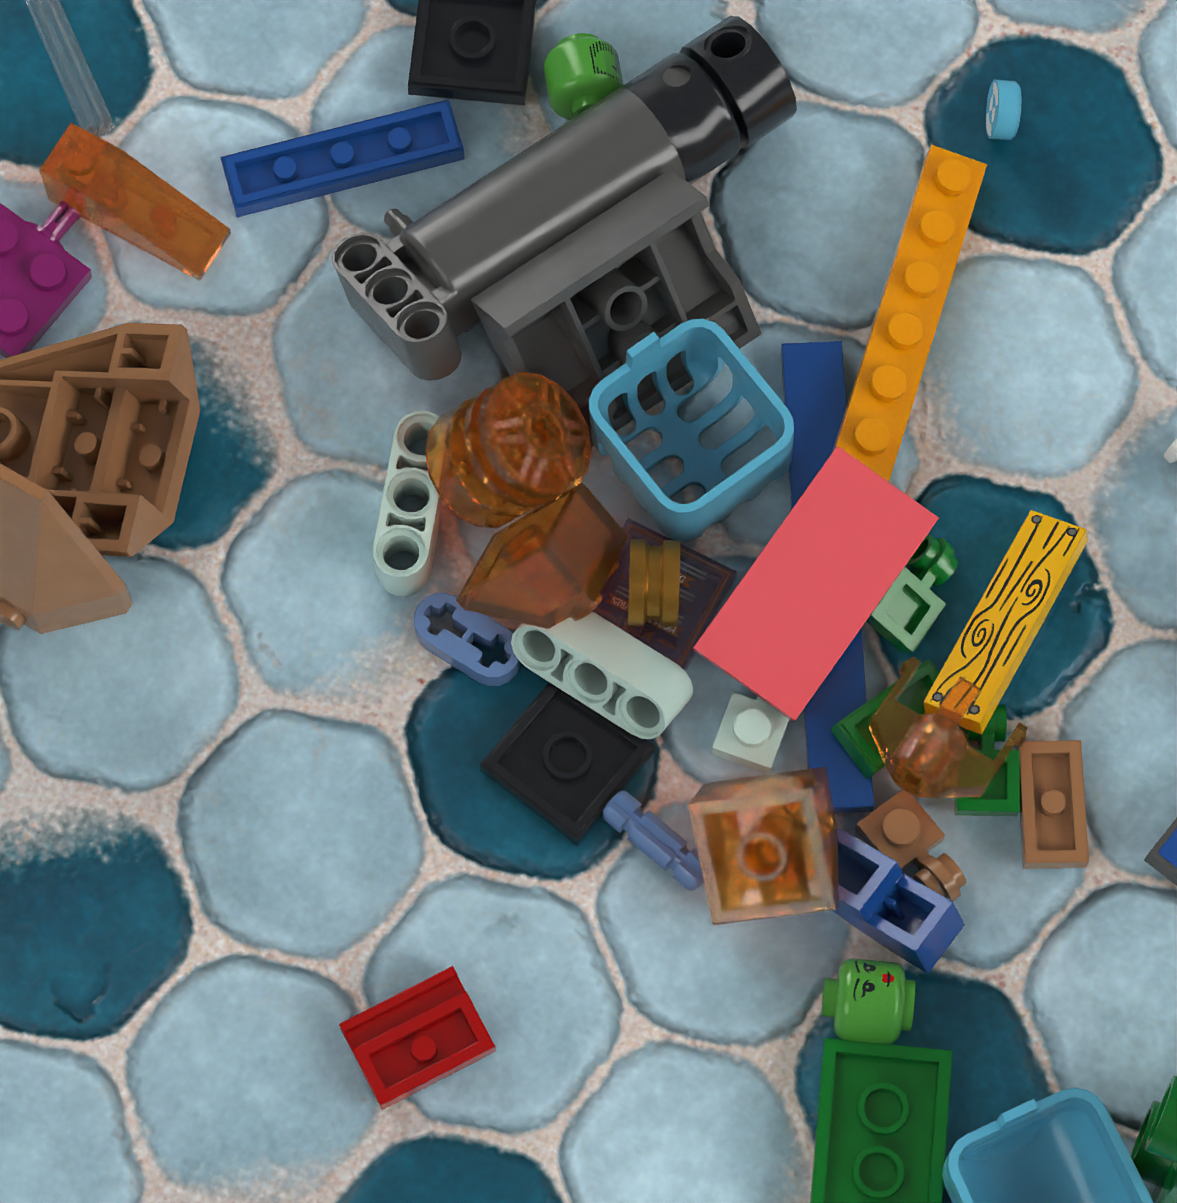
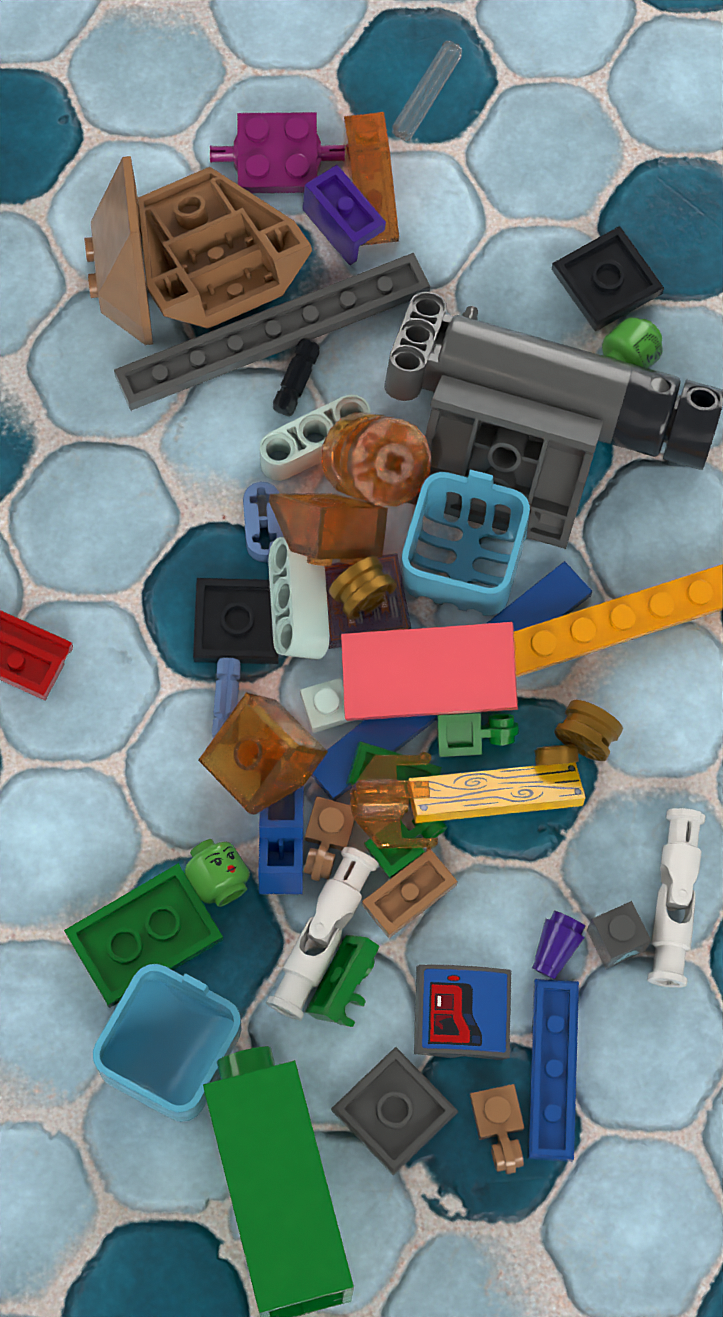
camera: 50 degrees right, 0 degrees up
blue tile [220,99,465,218] -> none
none -> dark grey plate [114,253,430,411]
none -> white piece [266,847,379,1021]
none -> black axle [273,339,320,416]
none -> dark purple panel [302,165,386,265]
none -> green plate [305,935,380,1027]
none -> pearl gold tile [535,744,579,765]
none -> pearl gold wheel [554,699,623,761]

